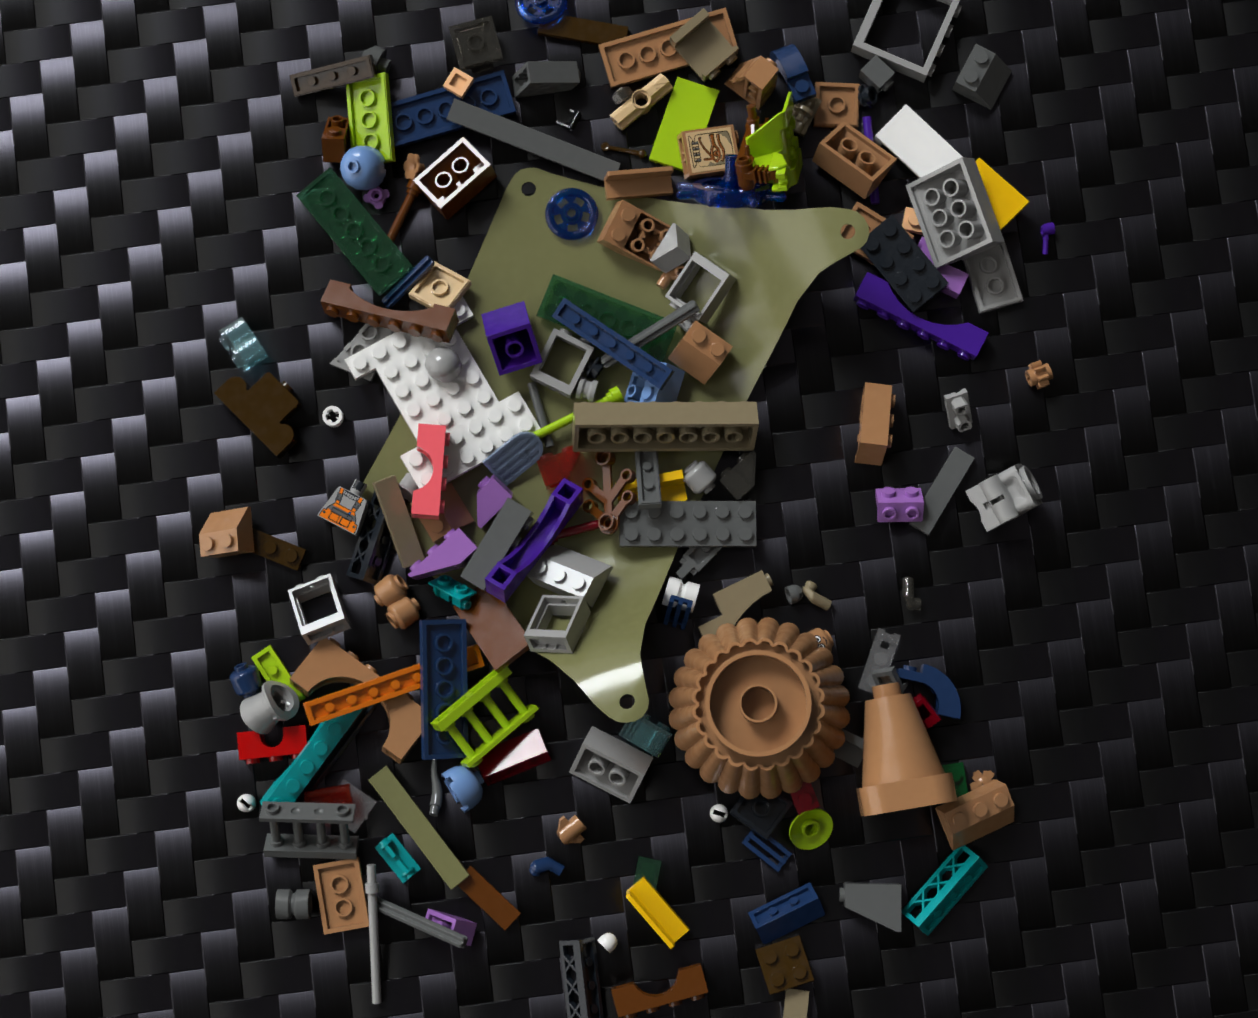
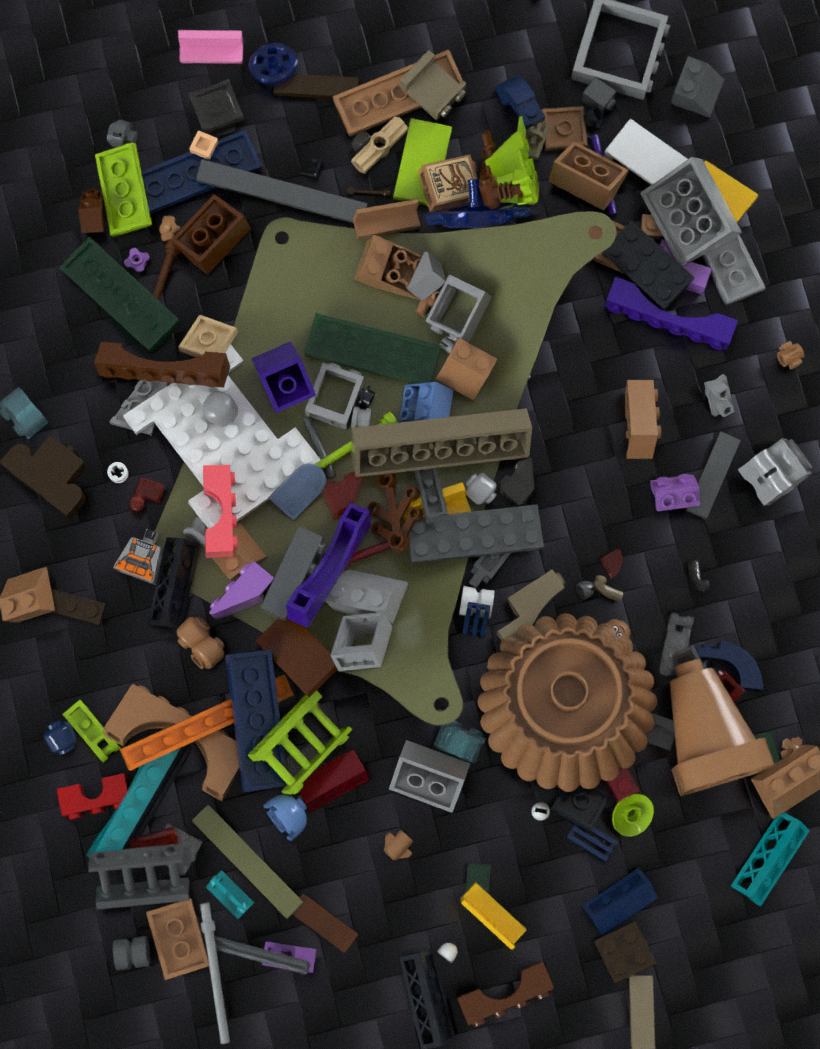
camera: 15 degrees left, 5 degrees down
white hinge [237,794,256,812] -> none
light grey hat [240,681,299,734] -> none
light grey window [288,574,351,645] -> none
dark brown tile [289,55,377,97] -> none
medium blue cylinder [340,146,386,190] -> none
dark tan tile [372,475,425,568] -> none
dark blue axle [382,255,435,308] -> none
teal hinge [428,575,477,610] -> none
dark grey animal [429,759,443,817] -> none
medium lavender slope [477,474,513,528] -> none
dark grey slope [512,61,581,98] -> none
dark blue arm [529,857,565,877] -> none
clear blue plate [545,188,598,240] -> none
dark blue plate [552,298,675,390] -> none
dark grey axle [600,300,700,368] -> none
medium nougat wedge [724,56,779,110] -> none
dark grey slope [839,882,901,932] -> none
dark purple hand [1040,222,1055,255] -> none
none -> clear red piece [128,477,167,512]
none -> clear red tile [600,548,622,579]

